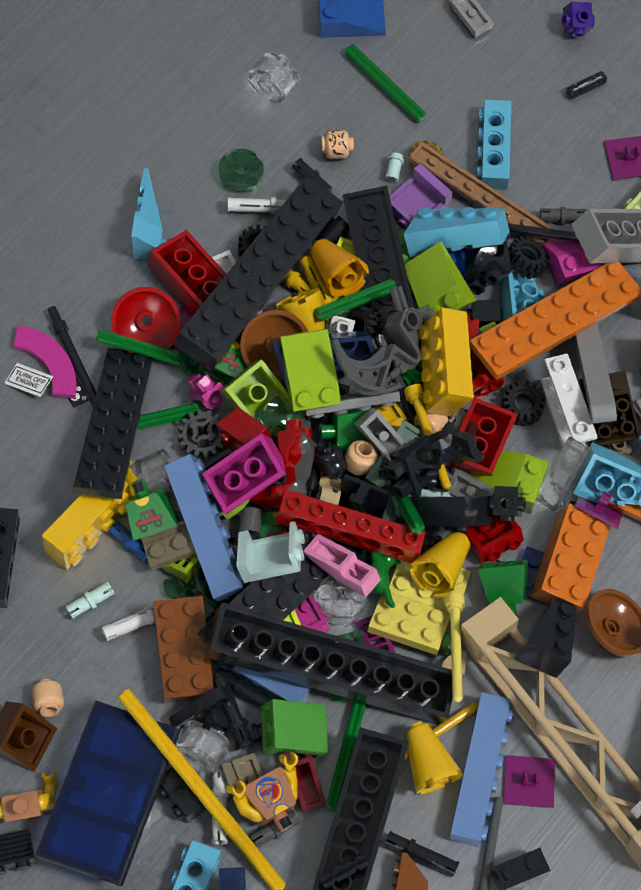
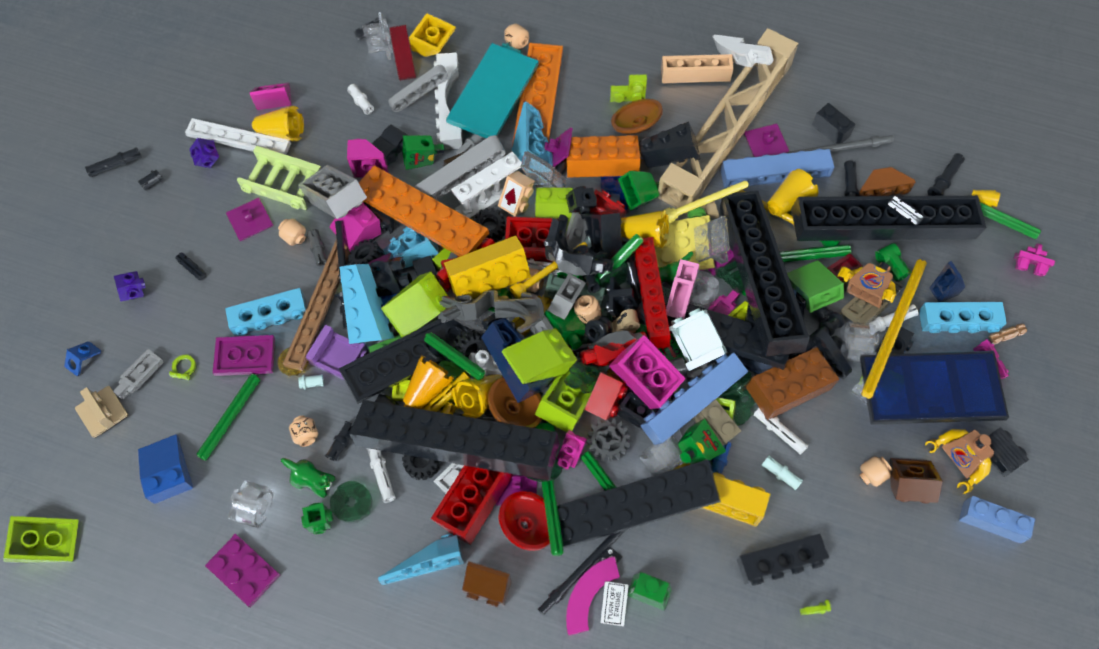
camera: 105 degrees left, 0 degrees up
none -> lime piece [169,355,196,380]
none -> magenta plate [205,534,280,608]
none -> magenta plate [213,335,275,376]
none -> light nougat head [278,218,306,246]
none -> green animal [281,458,336,498]
none -> green brick [301,503,333,535]
none -> reddish brown slope [462,561,512,608]
none -> light nougat brick [498,170,535,217]
none -> green torso [627,572,672,611]
none -> clear bracket [694,216,730,264]
none -> green piece [875,243,912,282]

